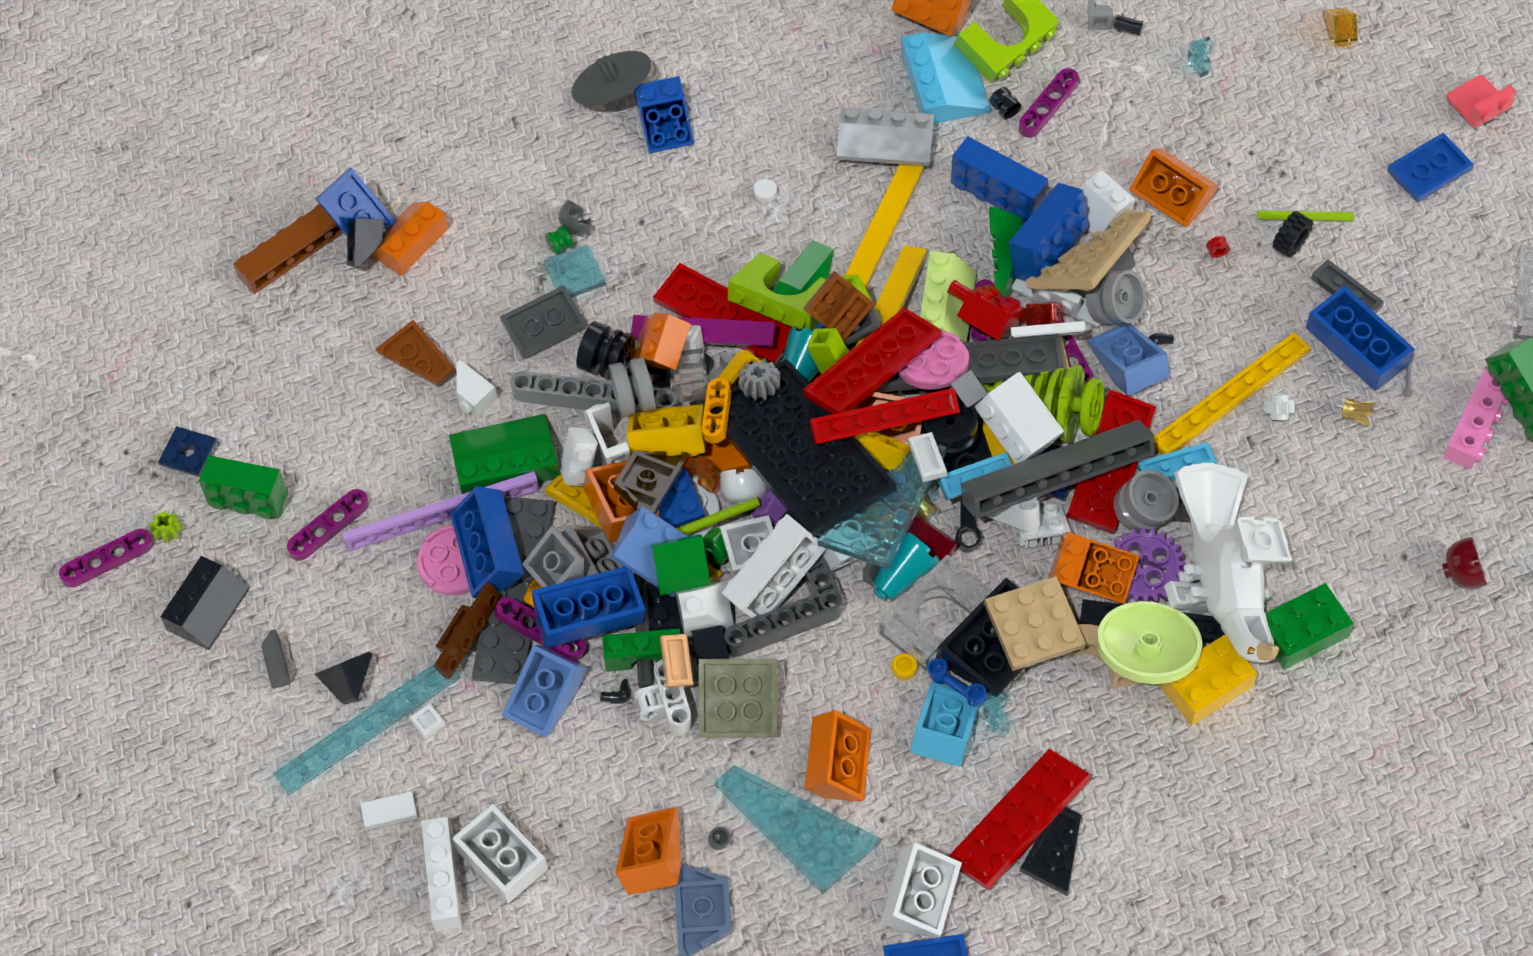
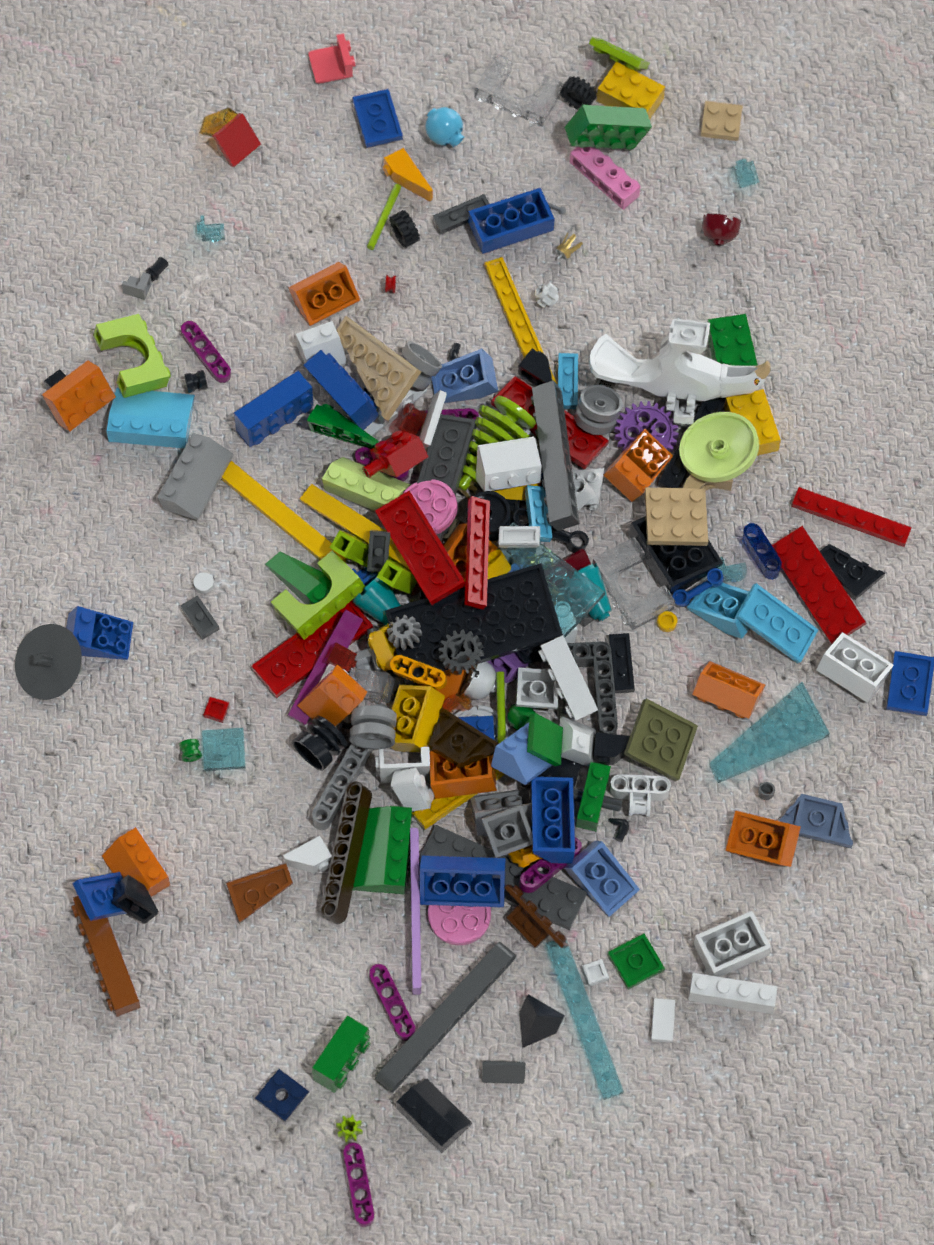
camera: 75 degrees left, 5 degrees up
dark grey plate [500,285,587,360] -> none
dark grey hair [558,200,593,235] -> none
light nougat tile [660,634,693,688] -> none
dark orange slope [803,271,875,341] -> none
light grey panel [950,370,988,408] -> none
none -> dark grey plate [181,596,220,640]
none -> red tile [203,697,230,723]
none -> red tile [212,113,261,167]
none -> dark brown beam [321,781,372,924]
none -> clear red brick [322,642,357,672]
none -> dark grey beam [375,942,517,1093]
none -> light orange slope [383,148,433,202]
none -> medium azure brick [425,107,465,148]
none -> dark grey gear [439,630,484,675]
none -> black slope [518,348,552,386]
none -> green tile [607,933,665,990]
none -> black plate [609,633,635,693]
none -> medium azure tile [735,583,818,664]
none -> clear blue beam [742,523,782,580]
none -> red plate [791,487,912,547]

